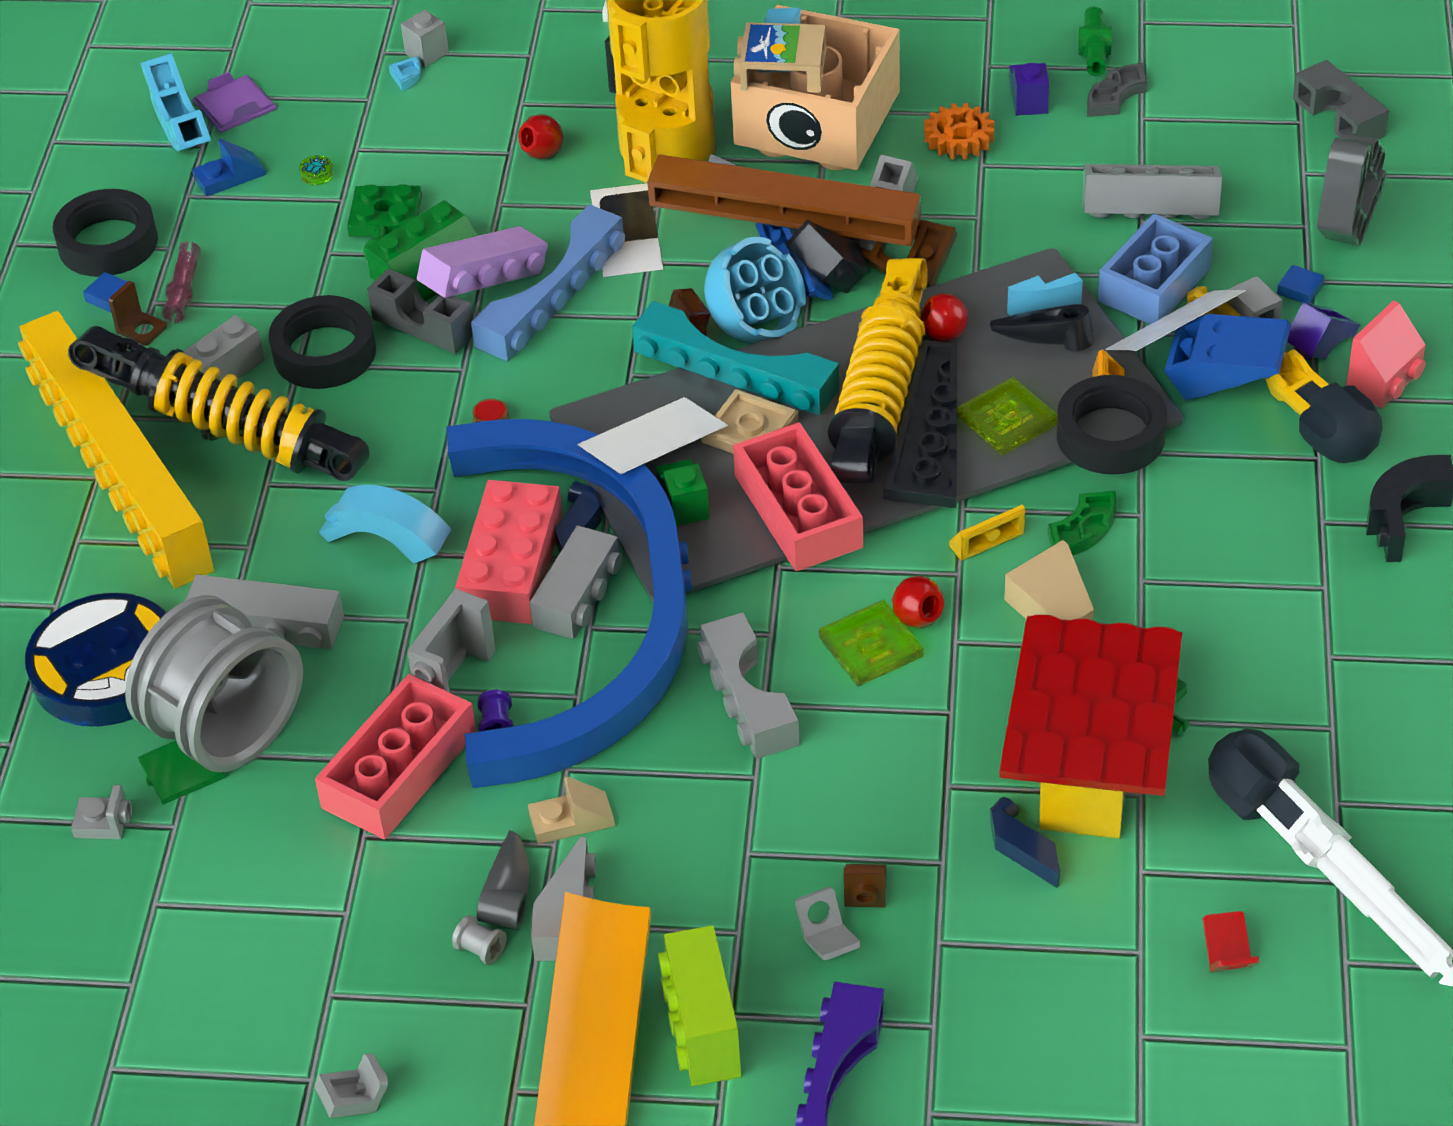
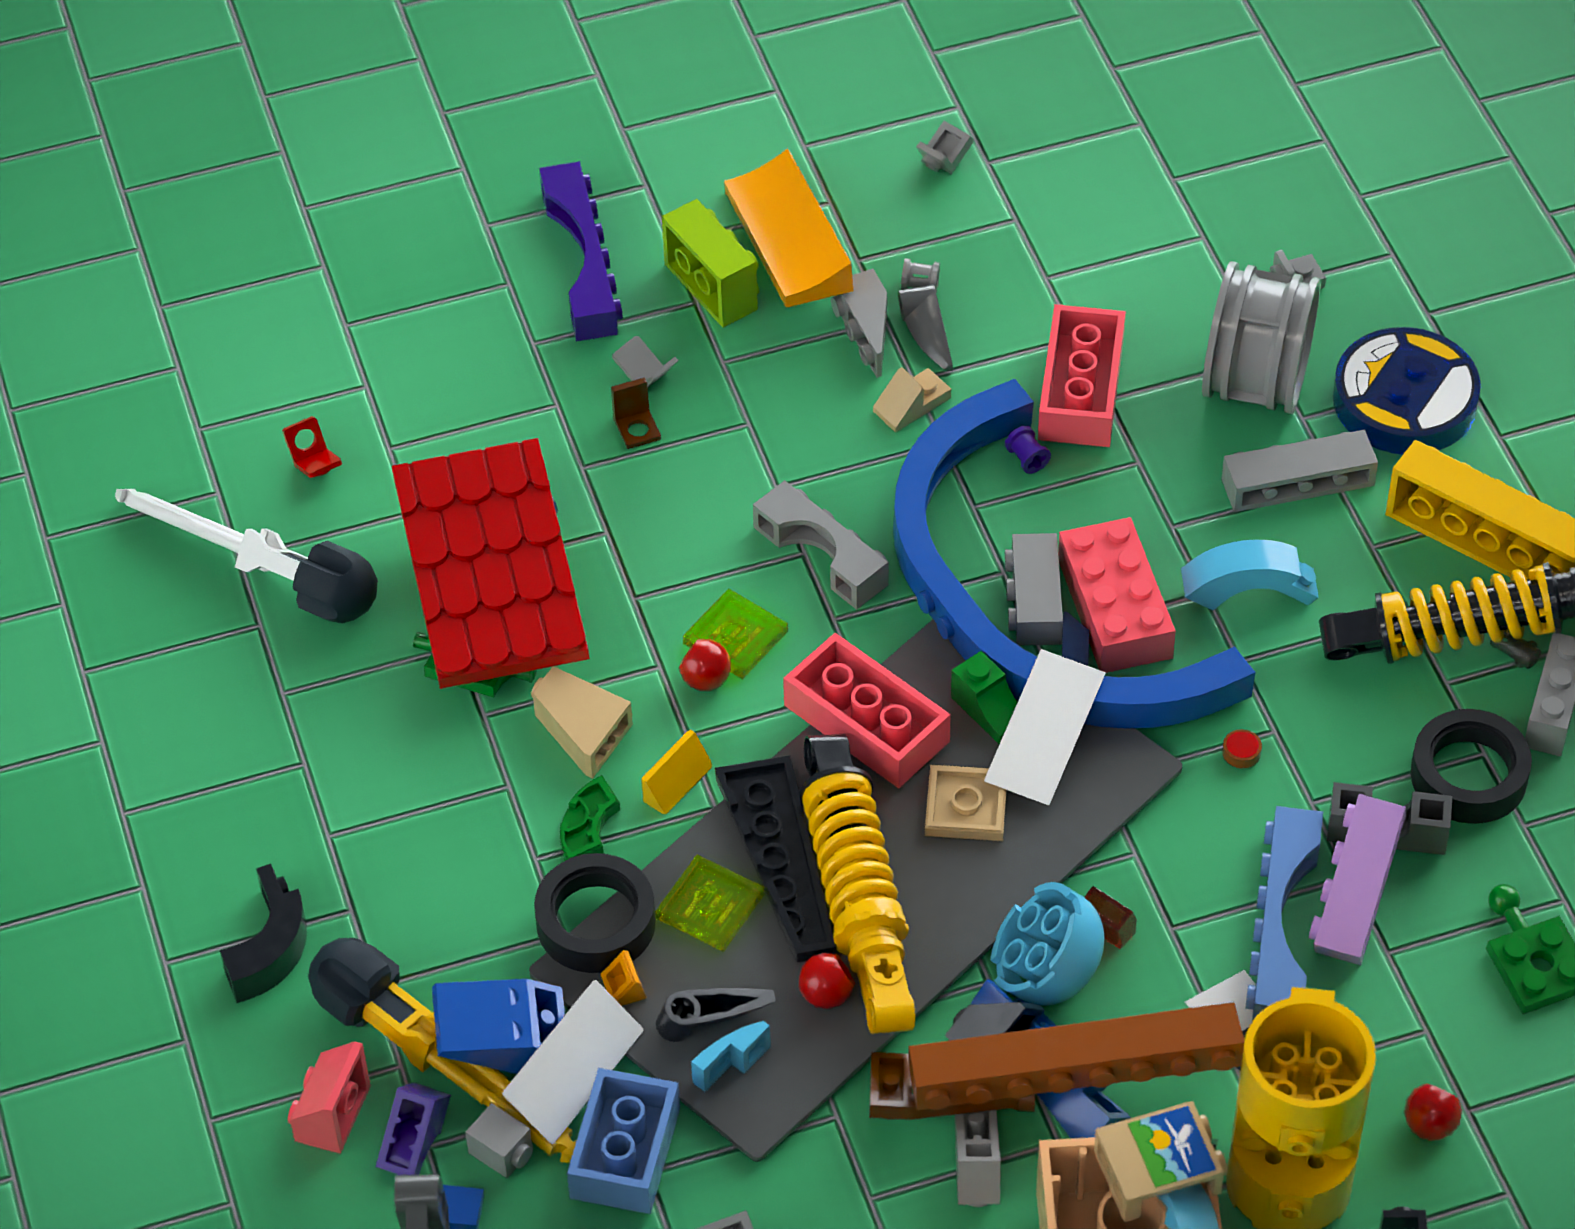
camera: 155 degrees right, 5 degrees up
green slope [365,200,478,301] -> none
light grey panel [407,589,496,693] -> none
teal arch [632,301,839,416] -> none

